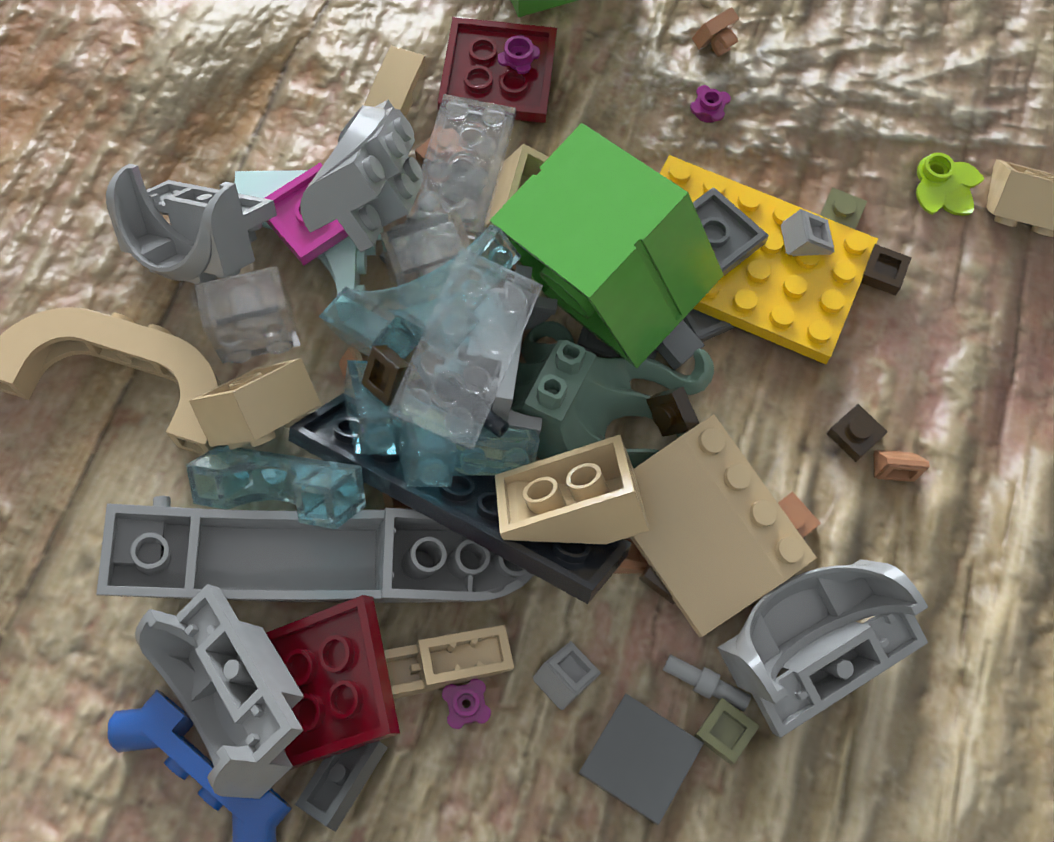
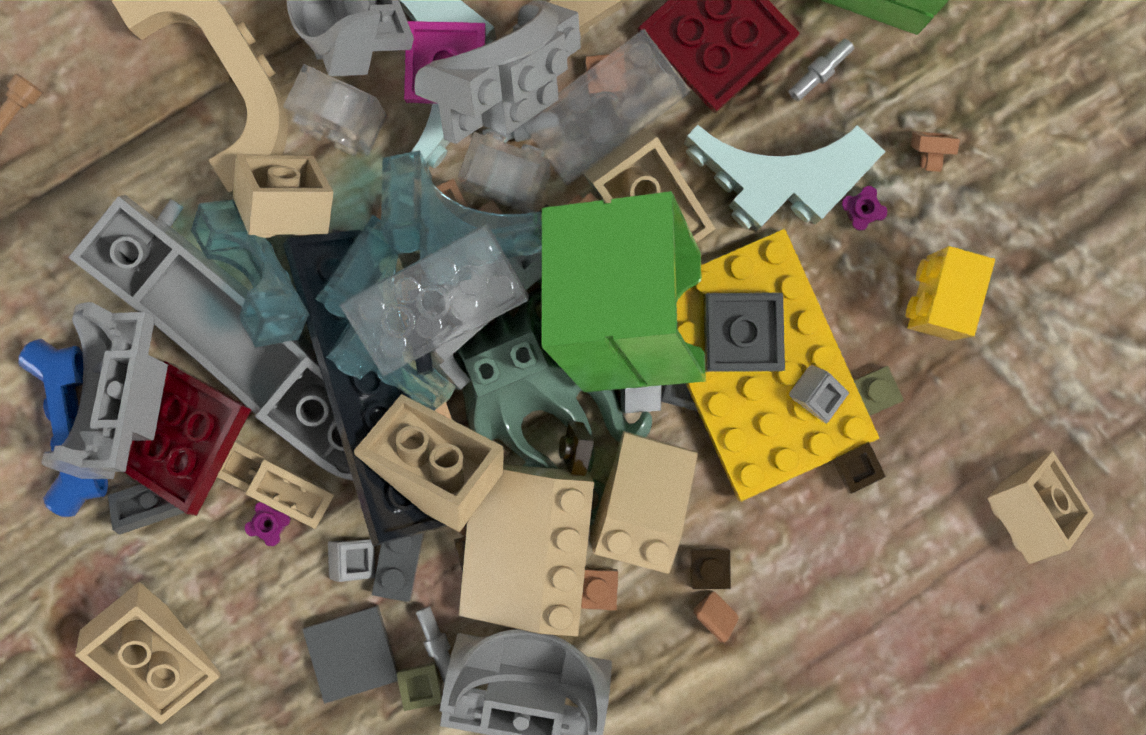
camera: 45 degrees right, 20 degrees up
dark brown plate [361,345,412,406] -> none
magenta plate [498,35,540,74] -> none
lime plate [916,153,984,216] -> none
none -> dark grey plate [372,533,424,602]
none -> tan slope [589,431,698,574]
none -> light aqua arch [684,125,886,232]
none -> light grey bar [789,38,854,102]
none -> yellow brick [906,246,995,341]

